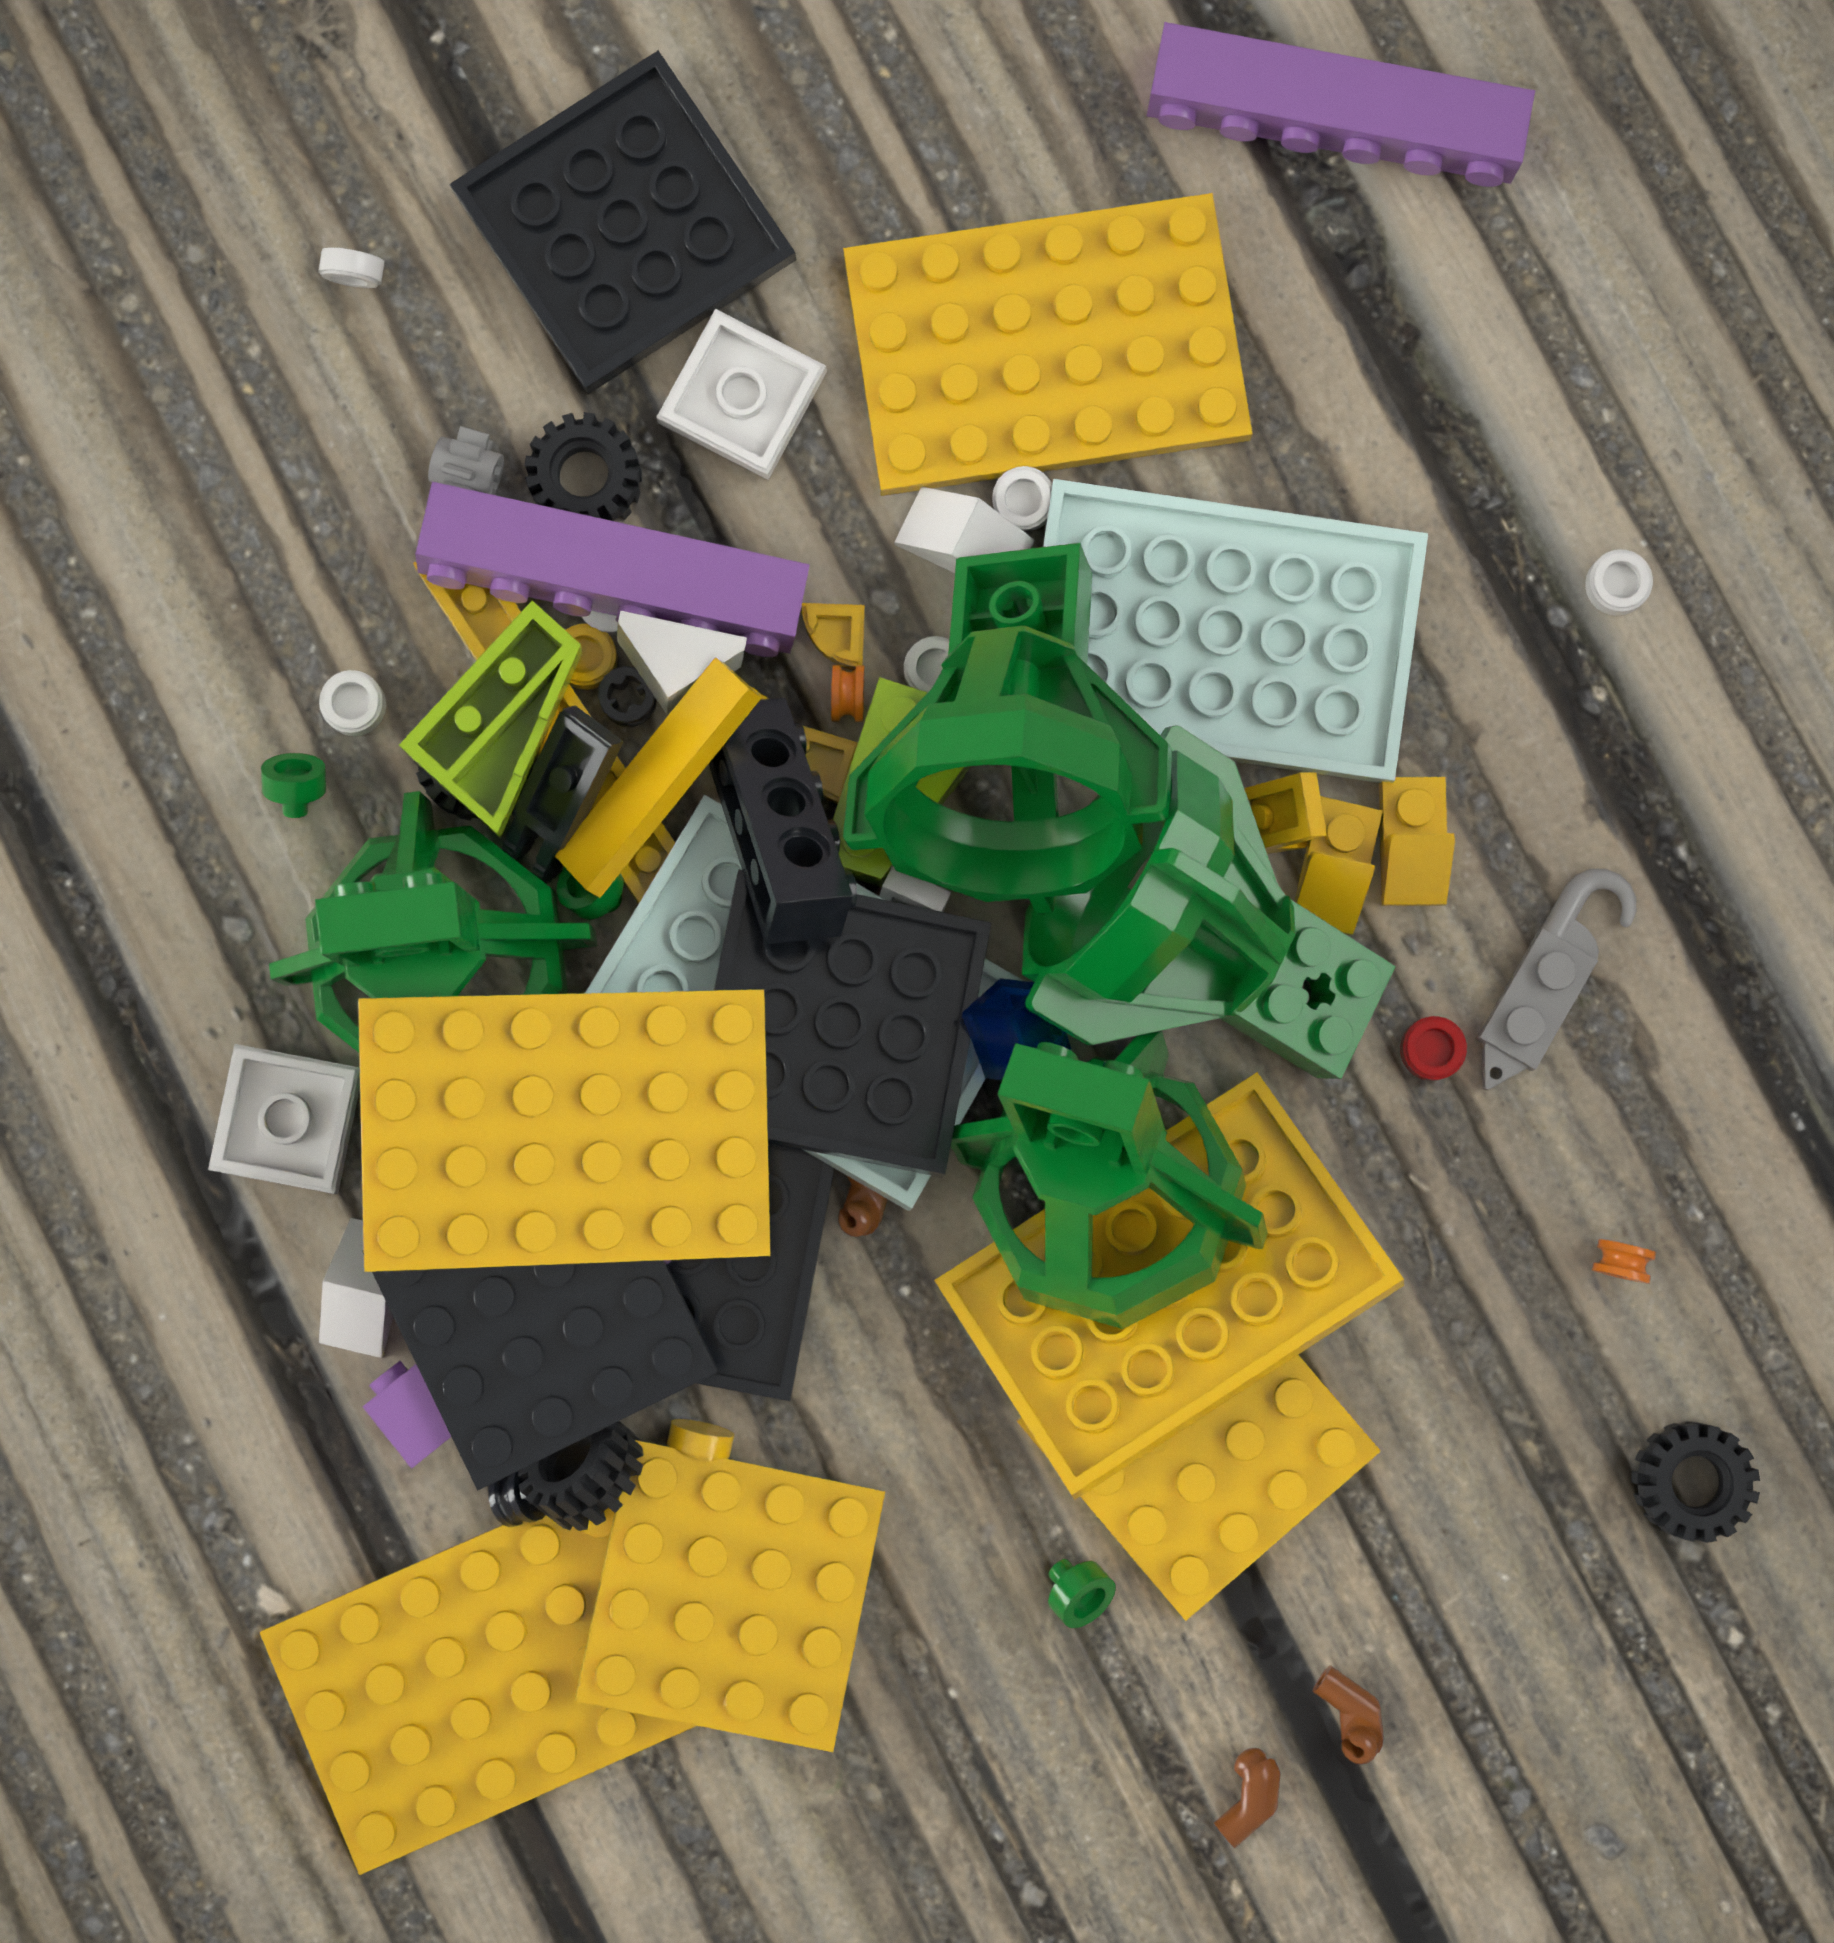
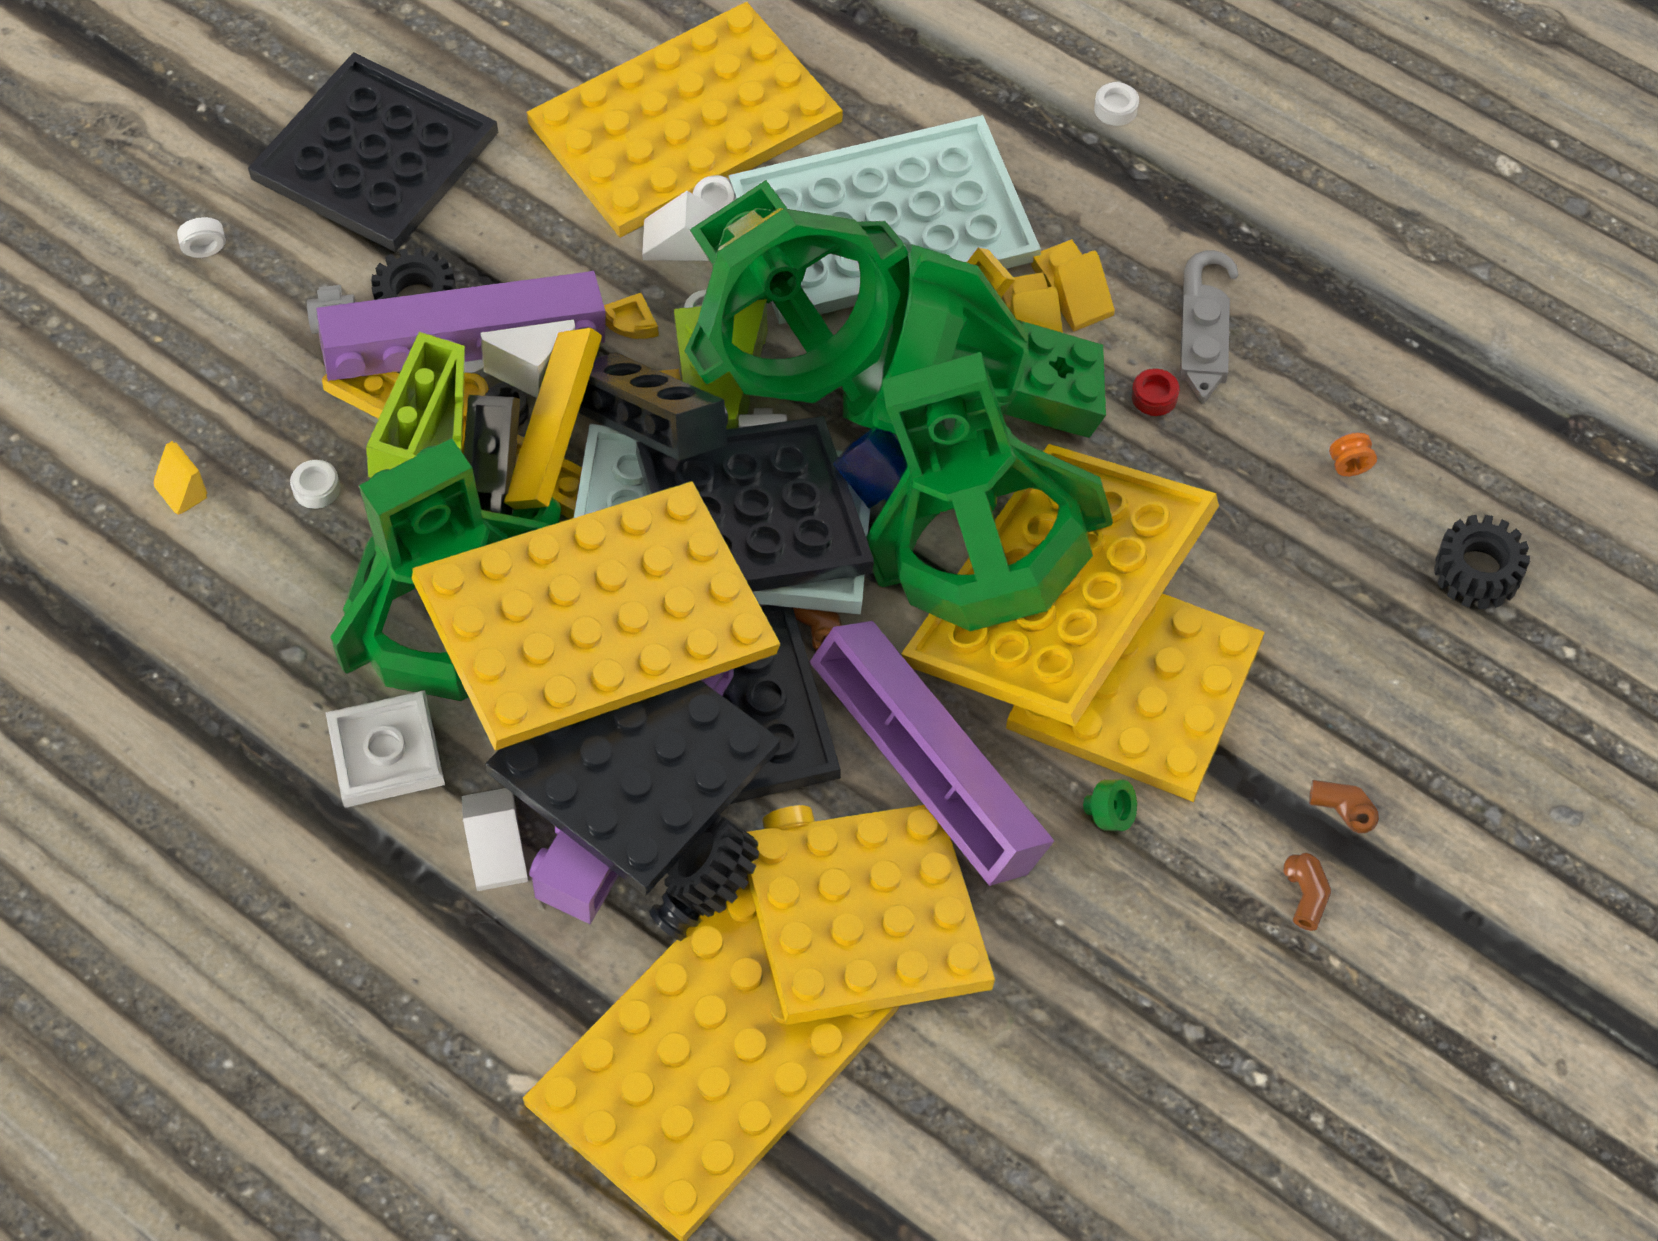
camera: 25 degrees left, 25 degrees down
green tile [261,753,326,818] -> none
white plate [656,309,827,480] -> none
orange bush [831,665,865,722] -> none
none -> yellow slope [154,441,208,515]
none -> medium lavender brick [810,621,1054,886]

